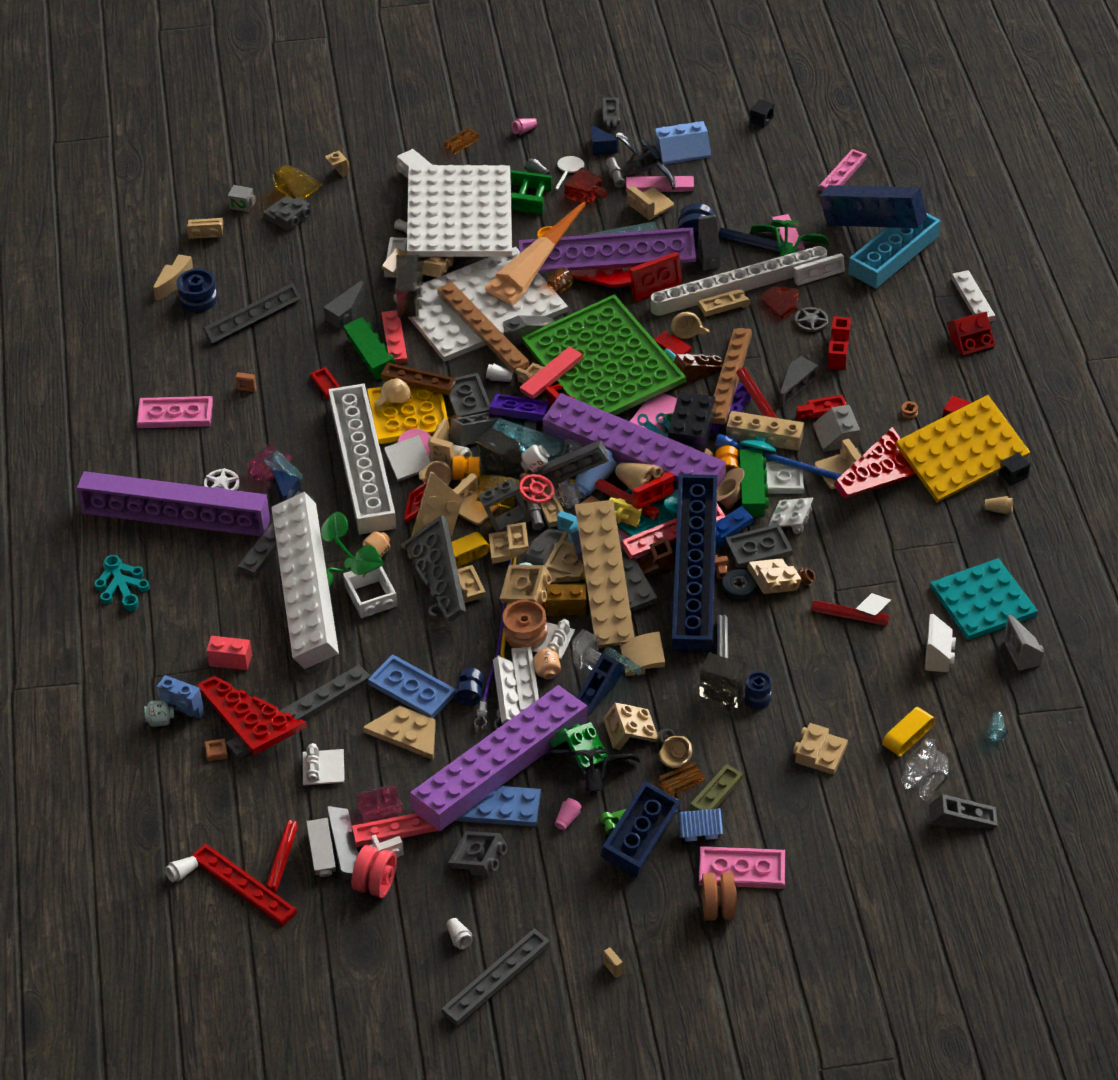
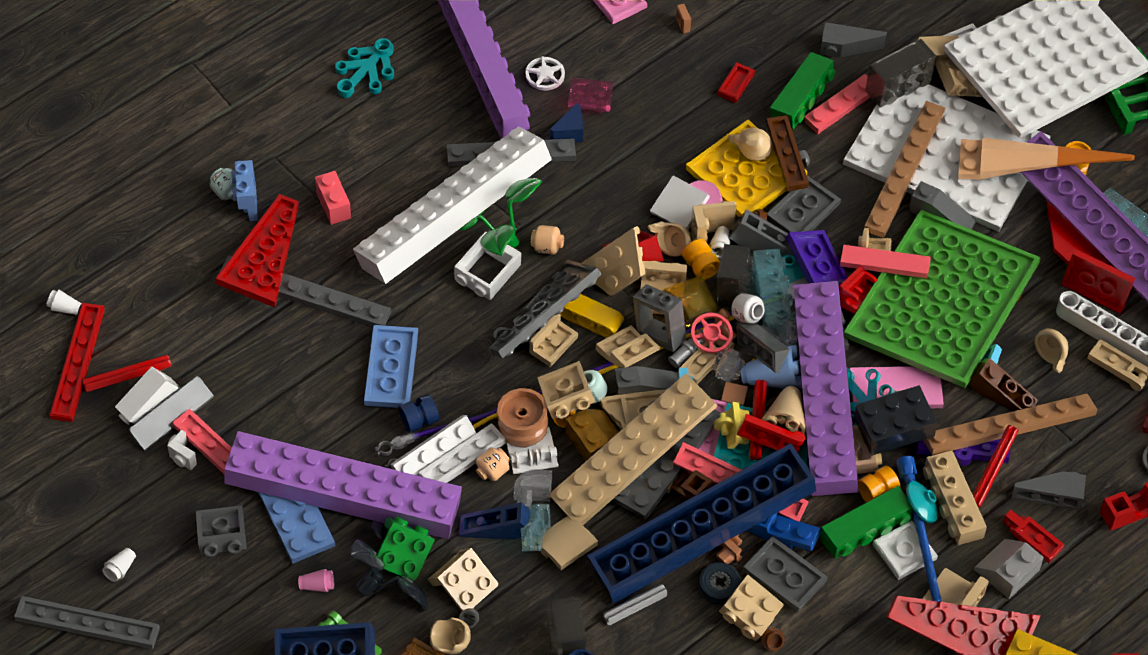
camera: 55 degrees right, 10 degrees up
nougat tile [205,738,228,762] -> none
clear light blue plate [264,450,303,480] -> none
white hinge [303,743,345,785] -> none
white brick [329,383,397,535] -> none
coral wheel [351,845,397,898] -> none
clear pink bracket [356,784,404,822] -> none
tan wing [364,706,436,760] -> none
white cone [486,364,513,382] -> none
clear orange head [547,267,573,293] -> none
red tile [654,331,692,355] -> none
tan piece [717,467,744,509] -> none
white hinge [768,497,813,534] -> none
nougat bush [901,401,918,419] -> none

